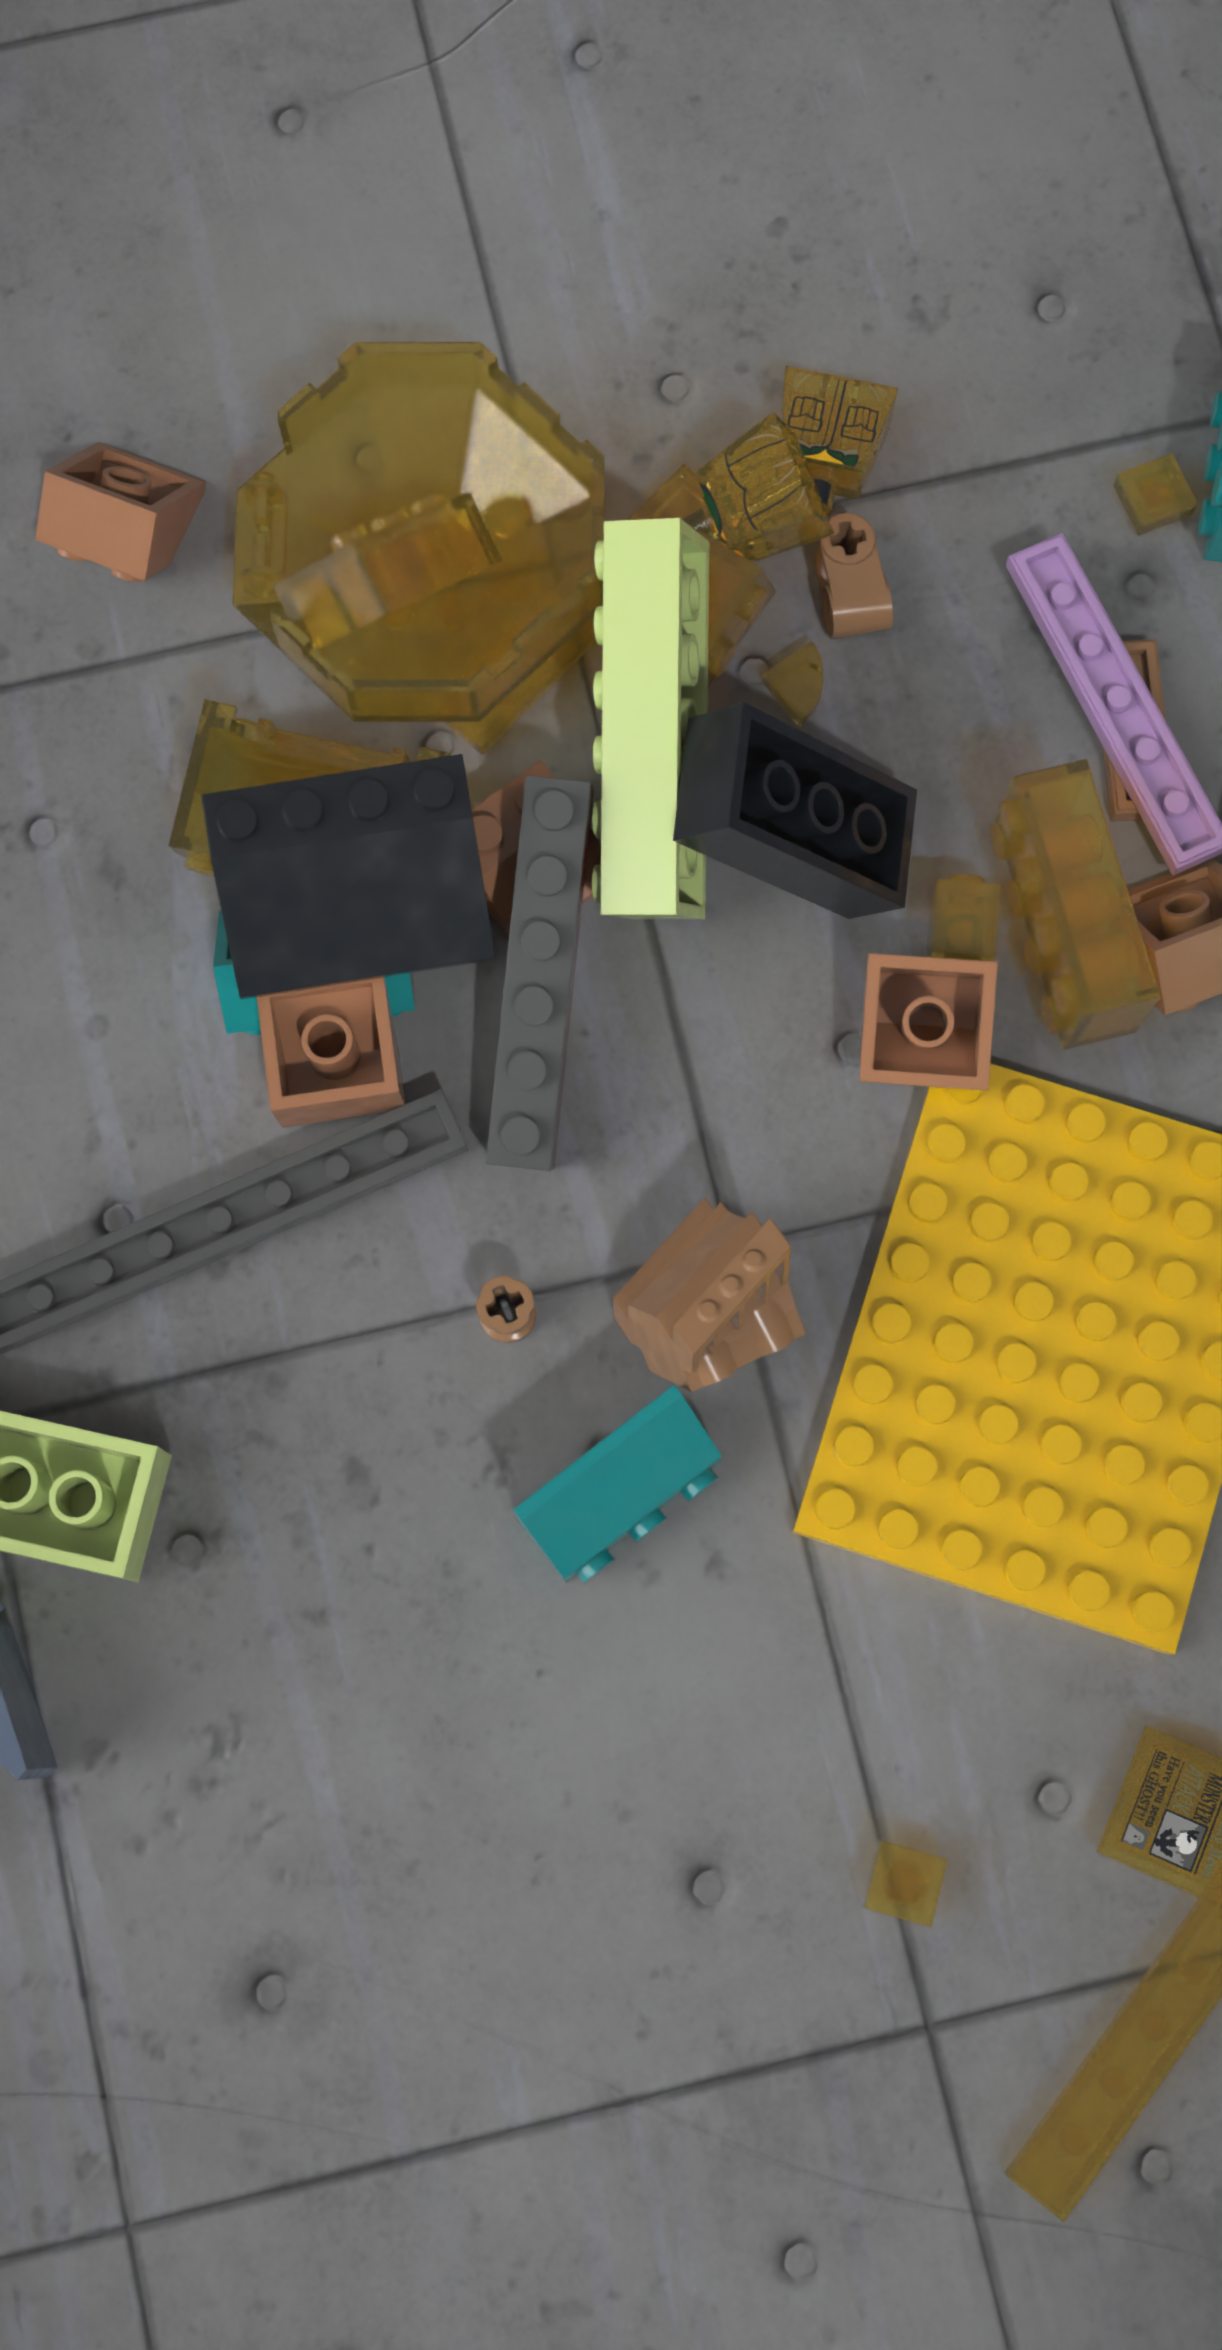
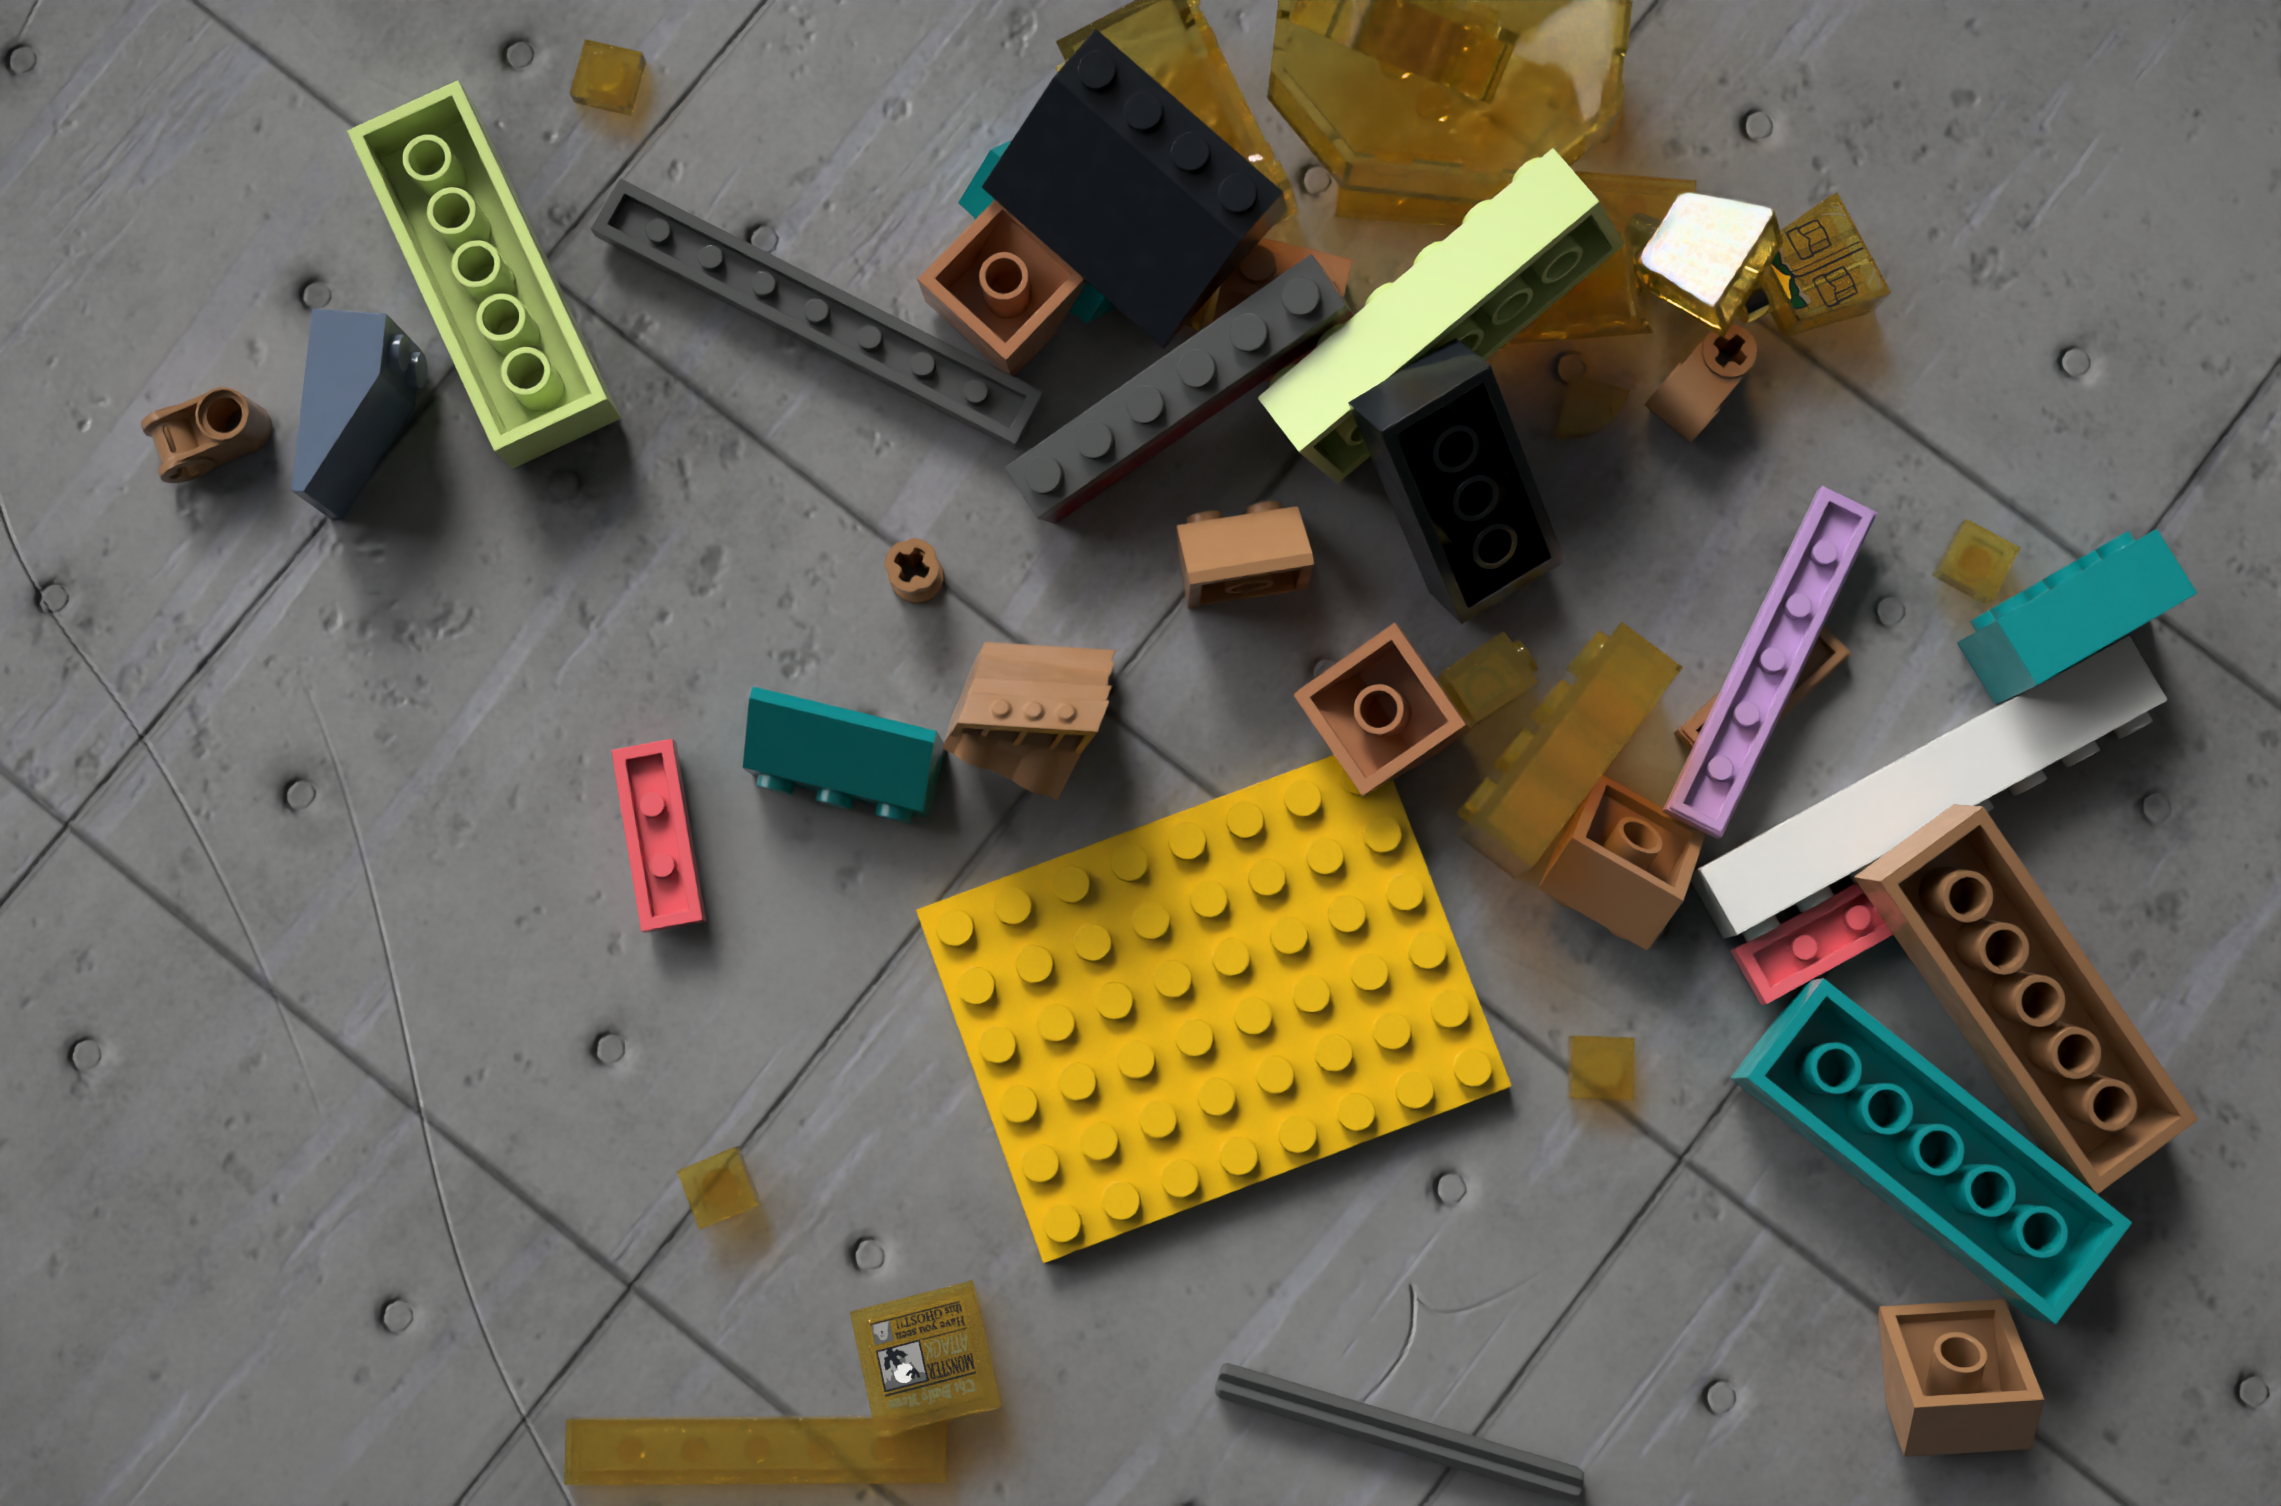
camera: 50 degrees right, 5 degrees up
none -> coral plate [611,739,707,933]
none -> medium nougat slope [1176,501,1314,608]

